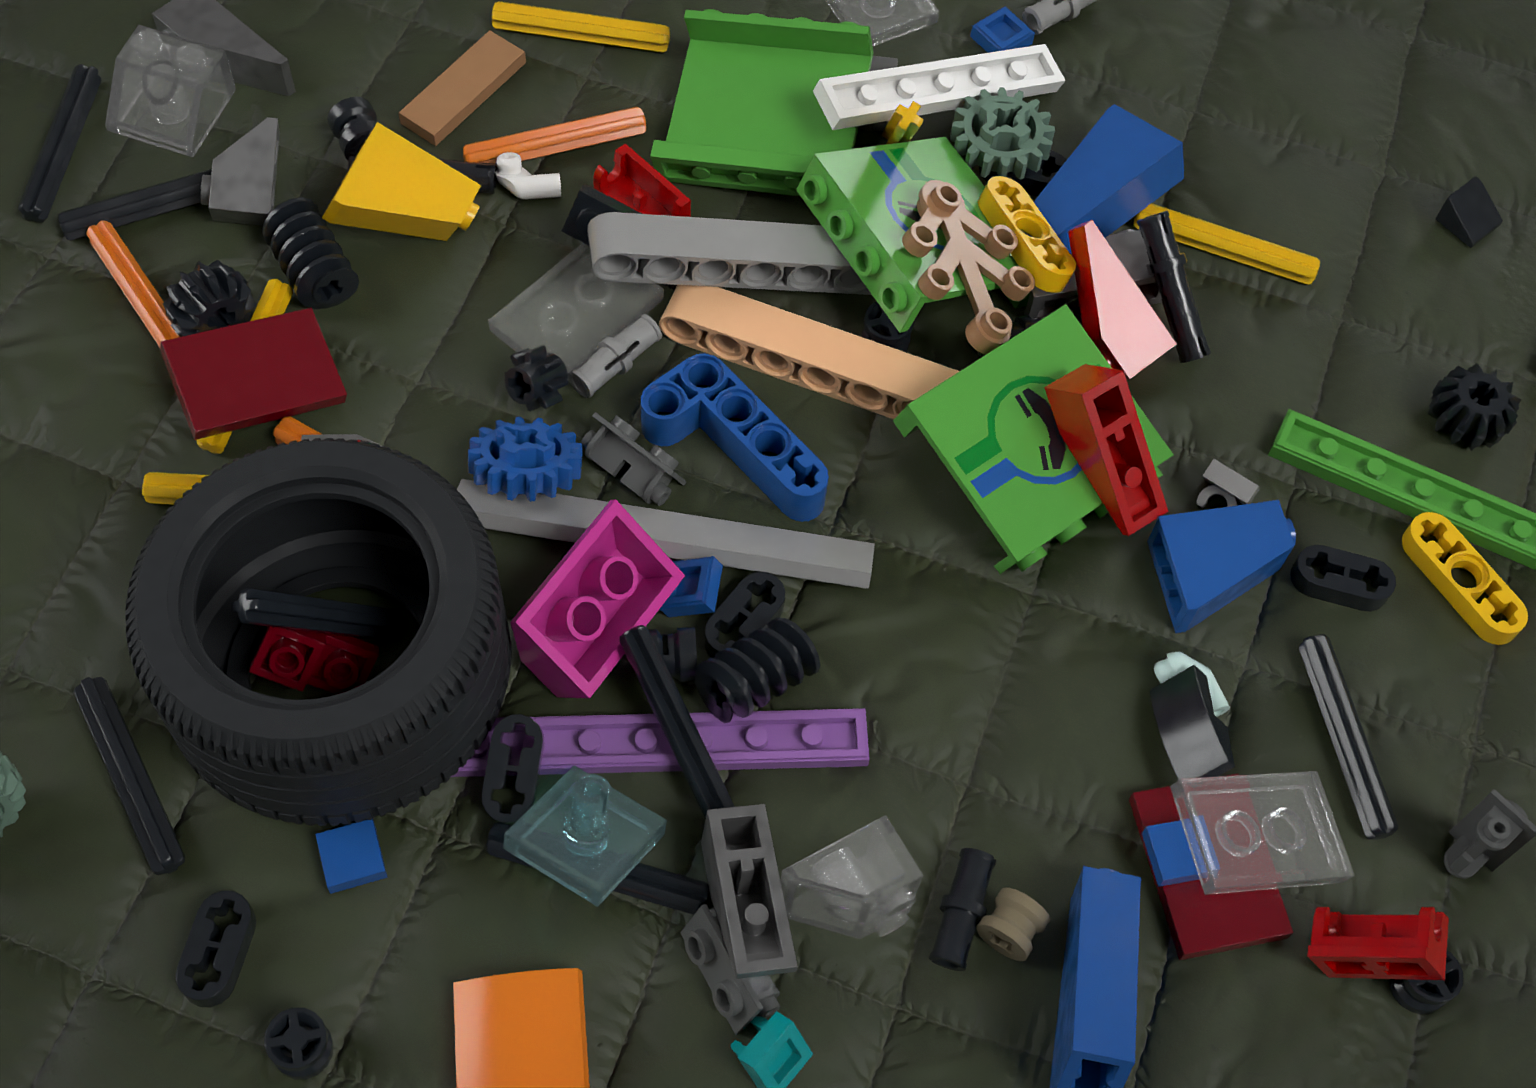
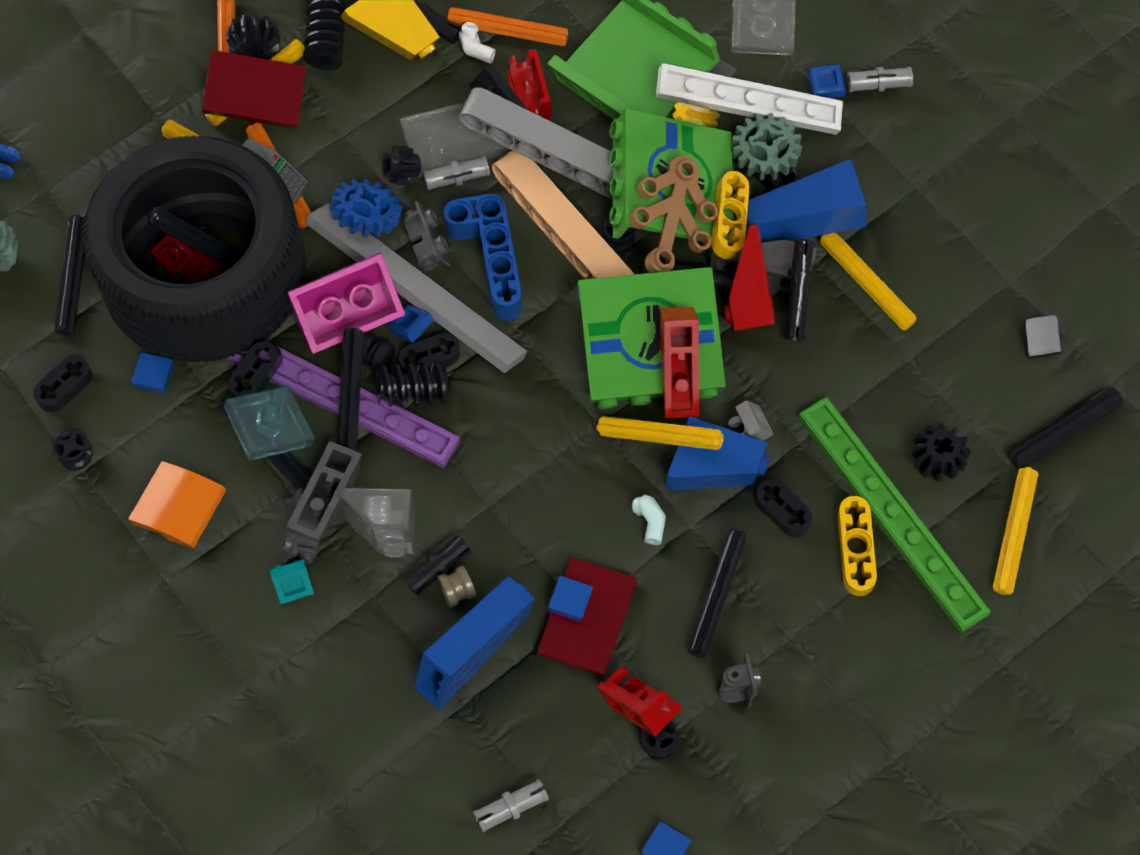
camera: 35 degrees right, 5 degrees up
black slope [1149,665,1235,792] -> none
clear tile [1170,771,1355,895] -> none
none -> yellow axle [597,416,724,450]

